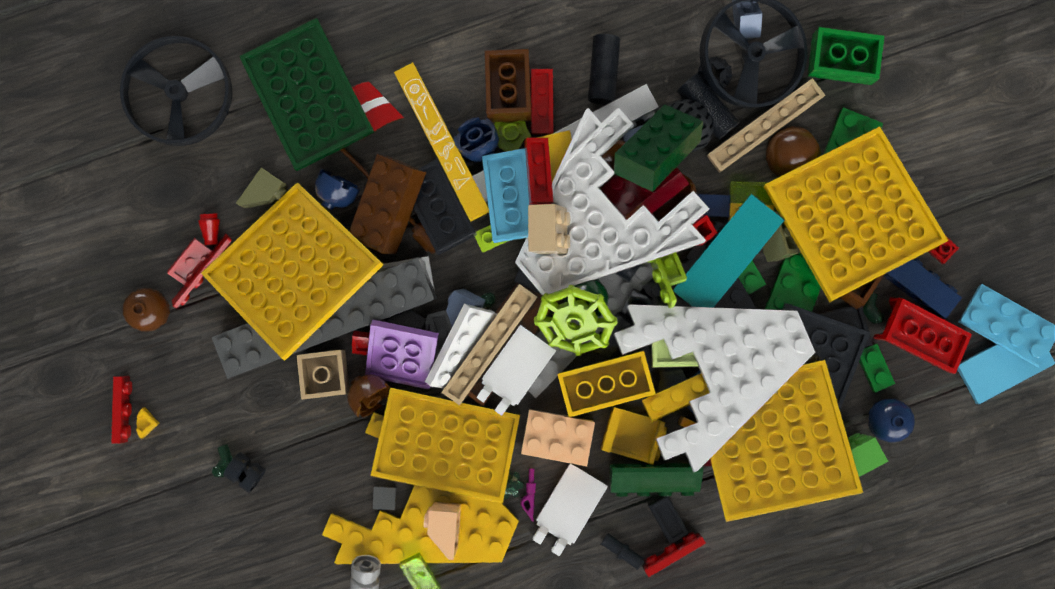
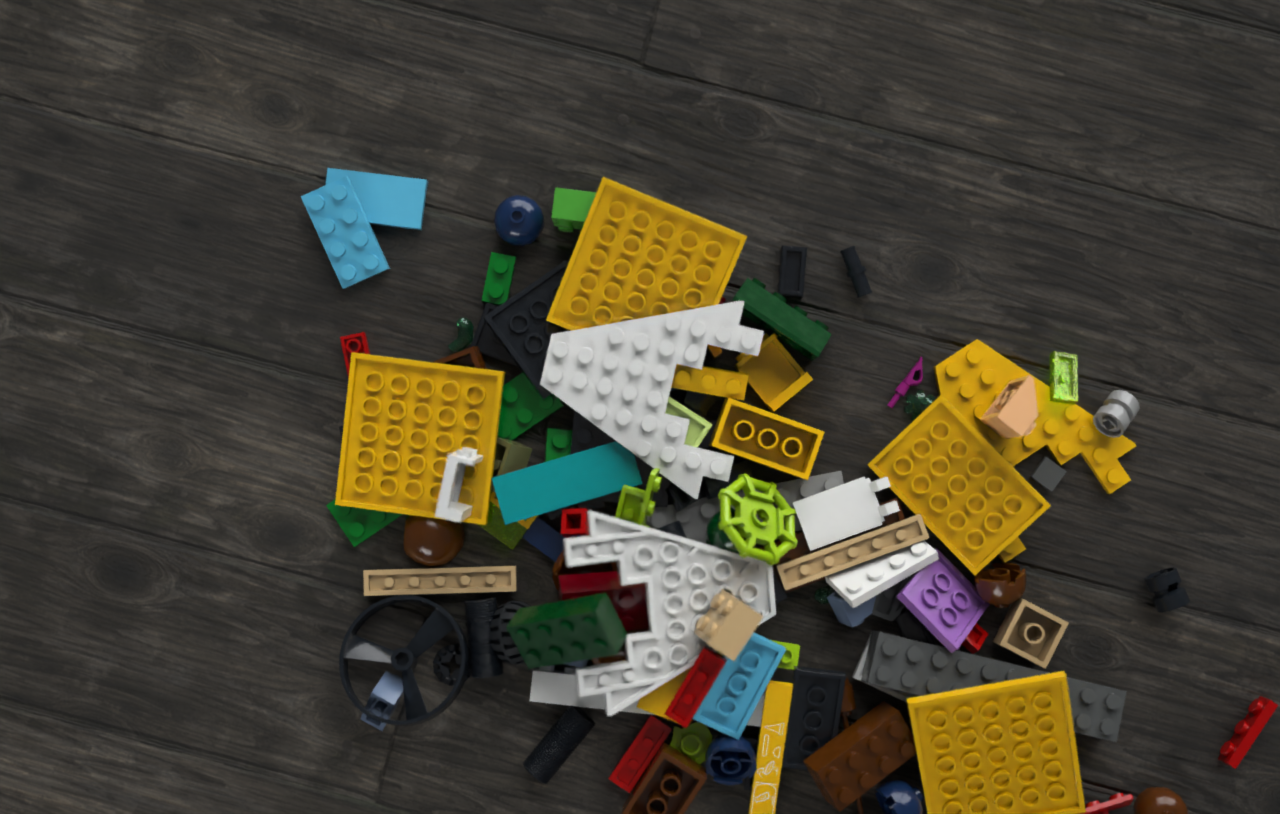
camera: 145 degrees left, 0 degrees up
yellow tile [136,407,160,439] -> none
clear green arm [212,444,233,478] -> none
light nougat brick [521,409,595,466] -> none
white tile [533,463,608,556] -> none
red tile [642,532,706,577] -> none
green brick [807,27,884,85] -> none
red plate [873,297,972,374] -> none
dark blue brick [884,258,962,319] -> none
none -> white panel [435,447,483,523]

